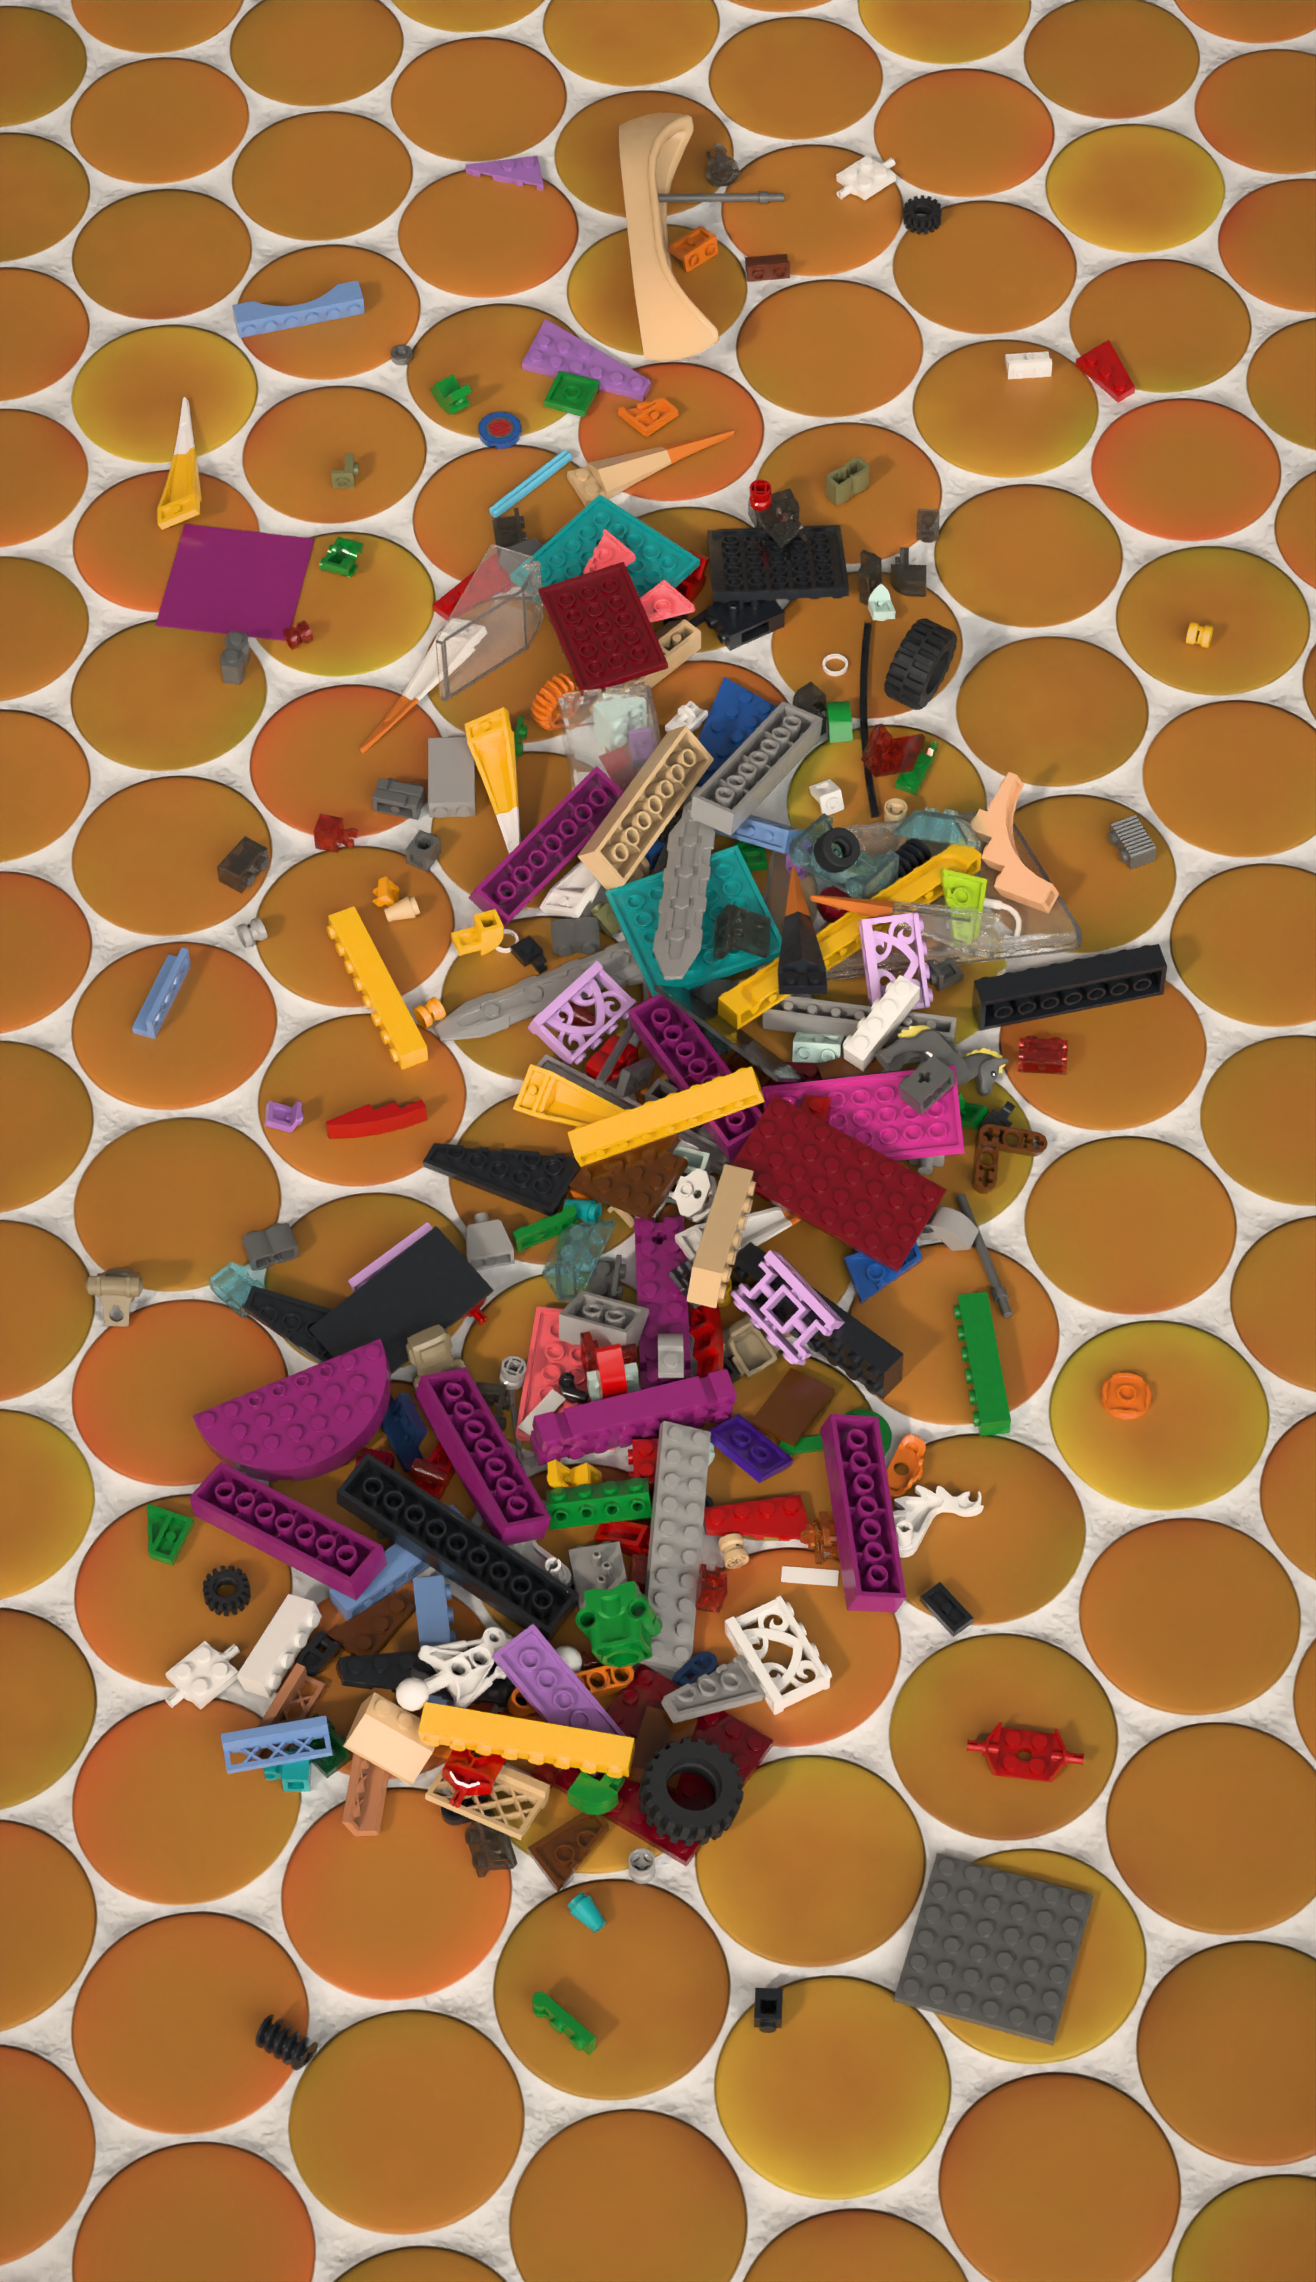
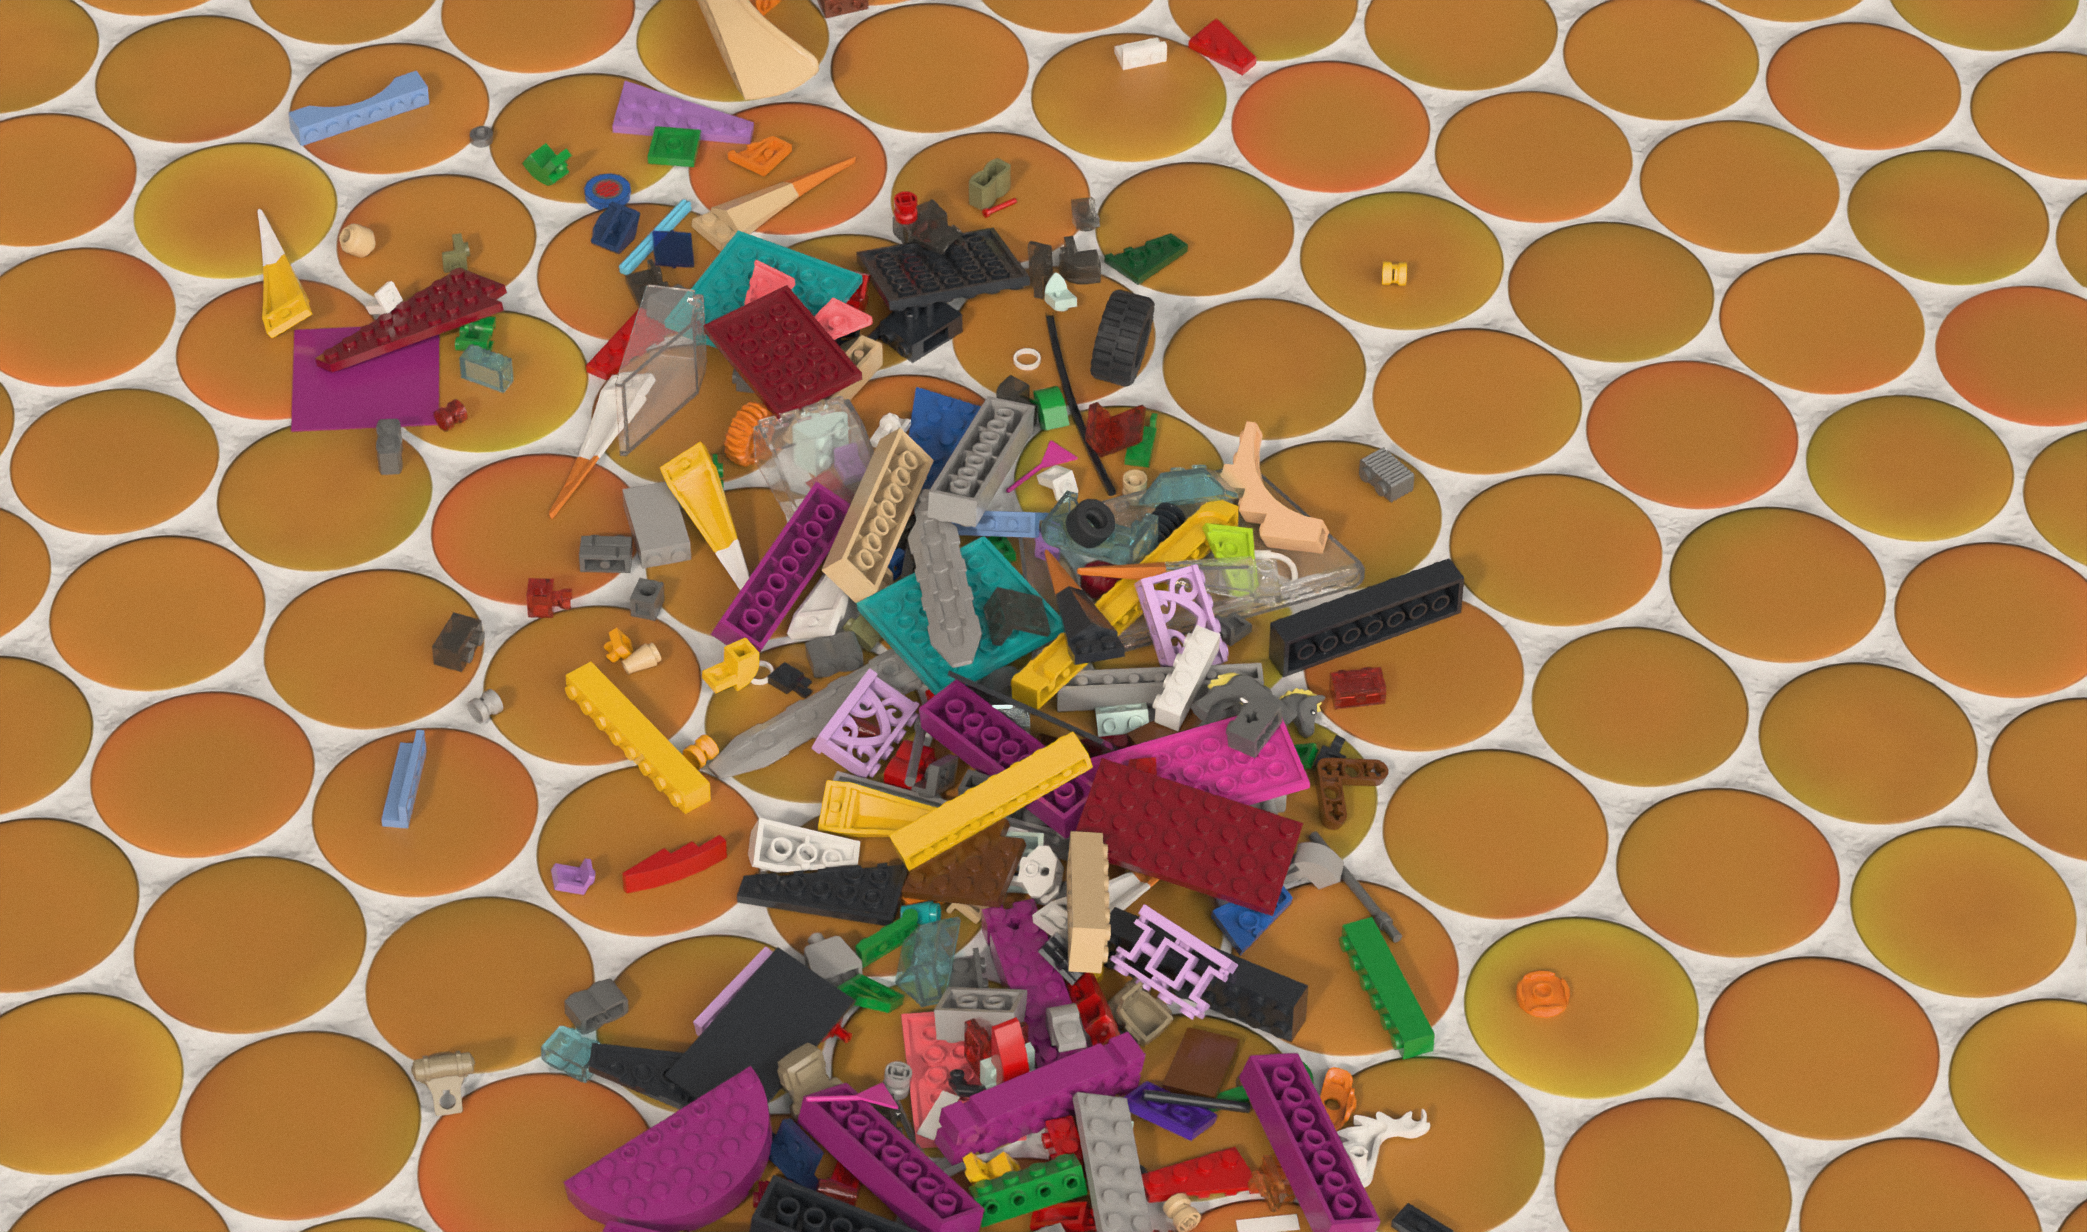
camera: 15 degrees left, 10 degrees down
none -> dark red wing [315,267,507,373]
none -> tan head [339,224,375,258]
none -> white bracket [365,281,403,315]
none -> clear light blue brick [459,344,514,393]
none -> dark blue slope [591,201,640,254]
none -> clear blue piece [652,230,694,269]
none -> white wedge [748,818,861,872]
none -> dark pink piece [806,1082,899,1110]
none -> green wing [837,973,905,1013]
none -> red piece [982,198,1017,218]
none -> dark pink piece [1006,440,1078,493]
none -> dark green wing [1104,233,1188,285]
none -> black bar [1142,1089,1251,1113]

